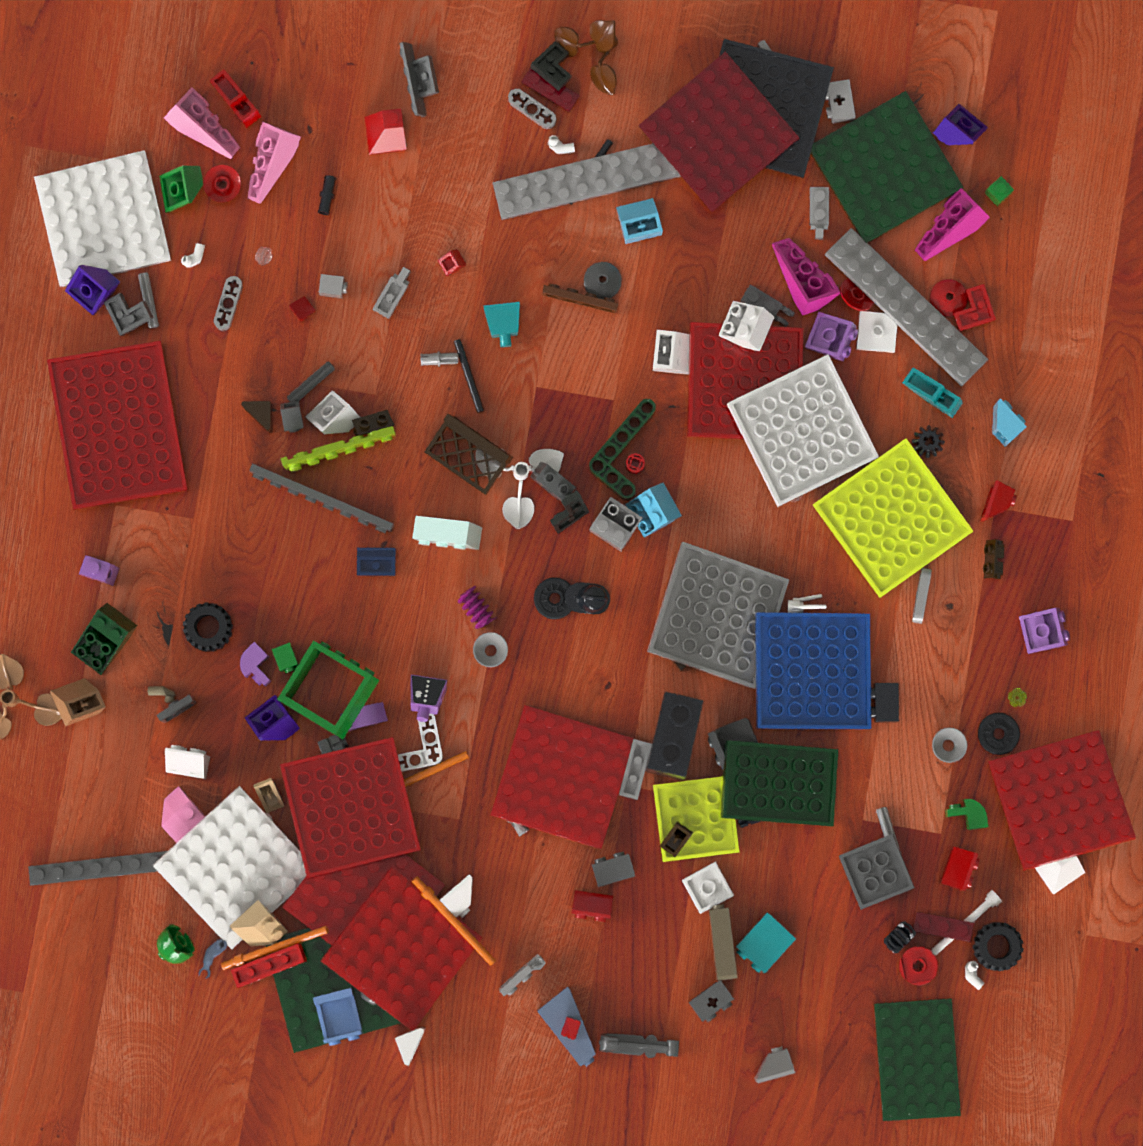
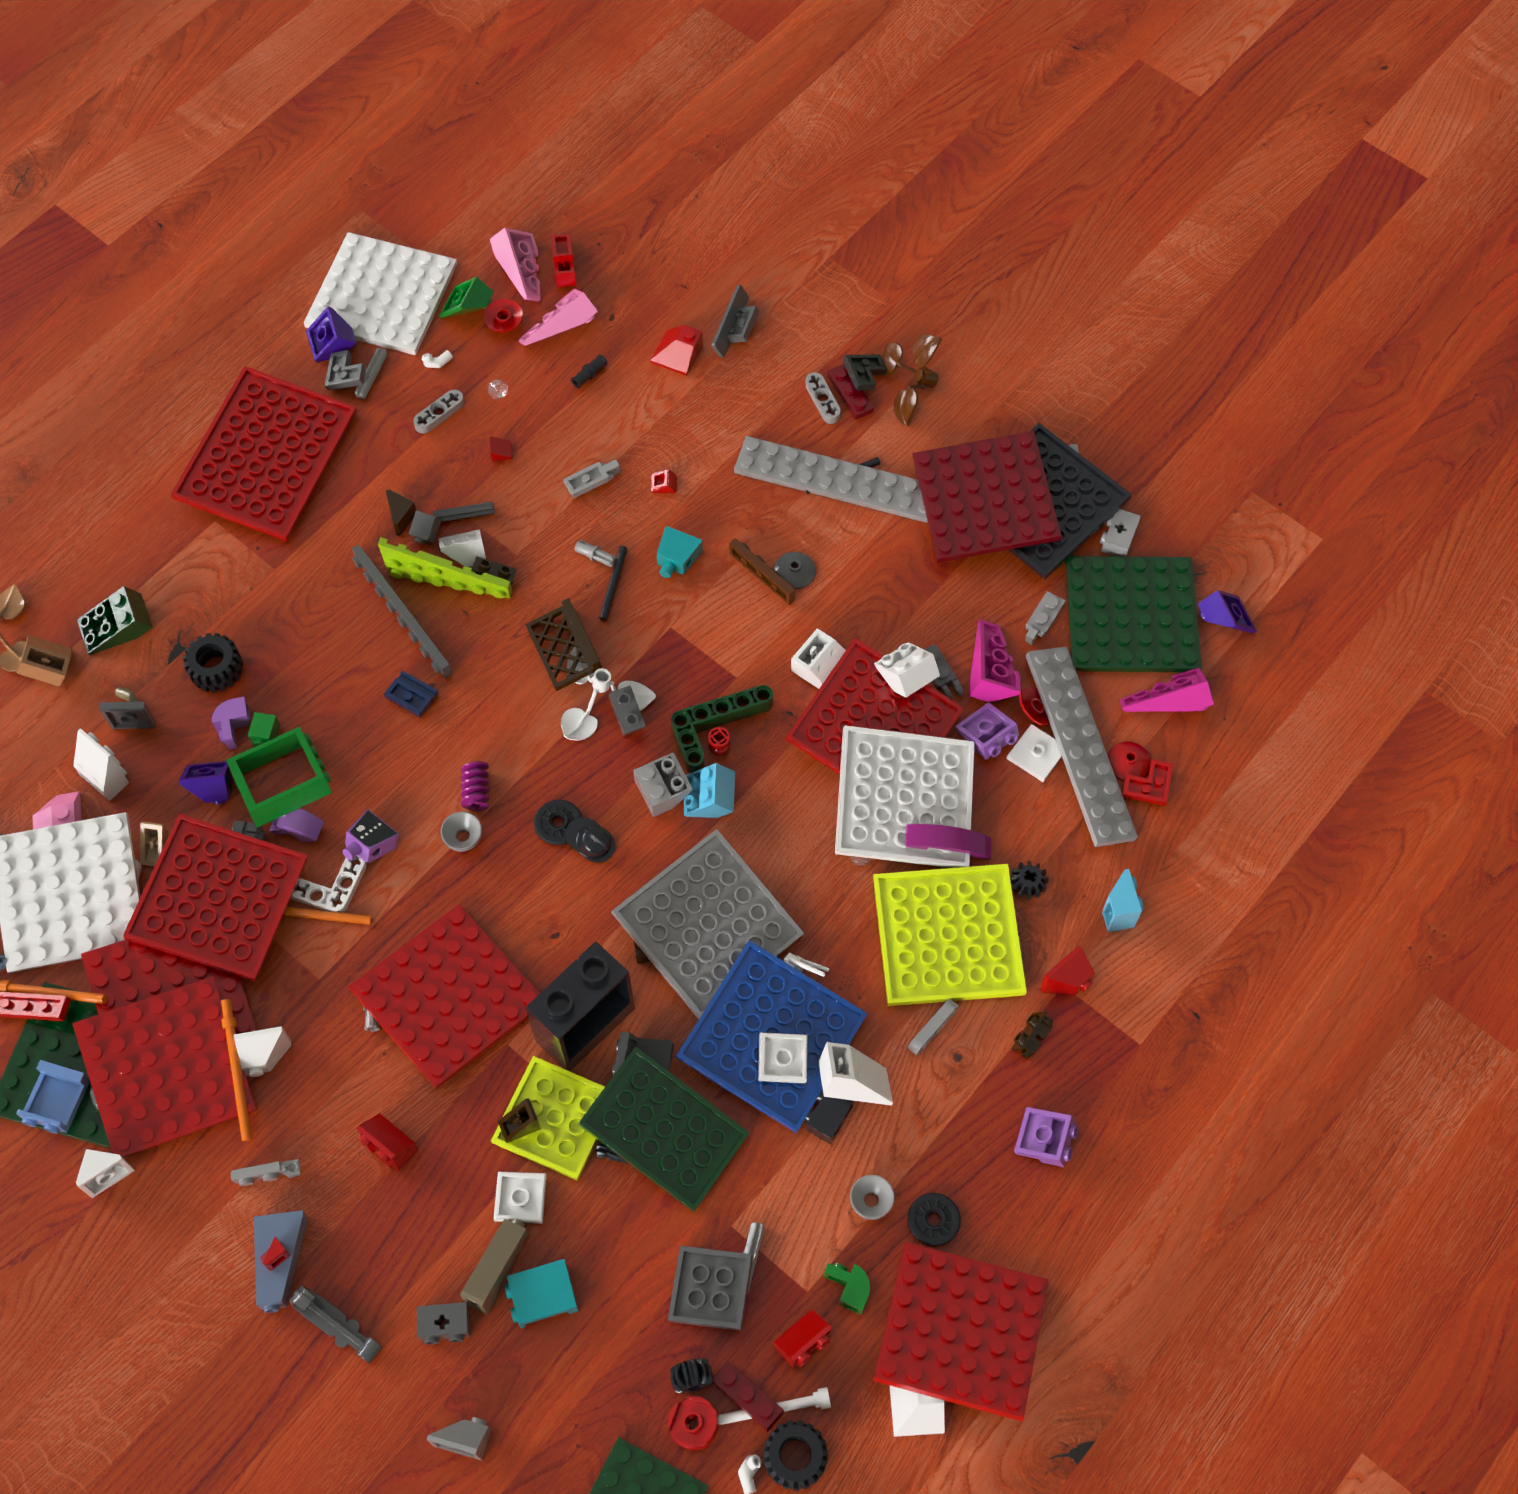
camera: 30 degrees right, 20 degrees down
medium lavender torso [79,555,119,586] -> none
tan slope [229,900,288,947] -> none
light grey brick [319,274,348,299] -> none
light aqua wedge [412,516,482,550] -> none
white arm [548,135,575,154] -> none
pearl dark grey plate [550,490,589,534] -> none
dark grey brick [592,851,635,887] -> none
medium azure slope [616,198,663,244] -> none
light grey plate [619,739,652,800] -> none
teal slope [902,367,963,418] -> none
green brick [985,176,1014,207] -> none
clear neon green plate [1008,688,1027,707] -> none
none -> white plate [758,1032,807,1083]
none -> white slope [819,1042,893,1105]
none -> magenta slope [905,824,991,860]

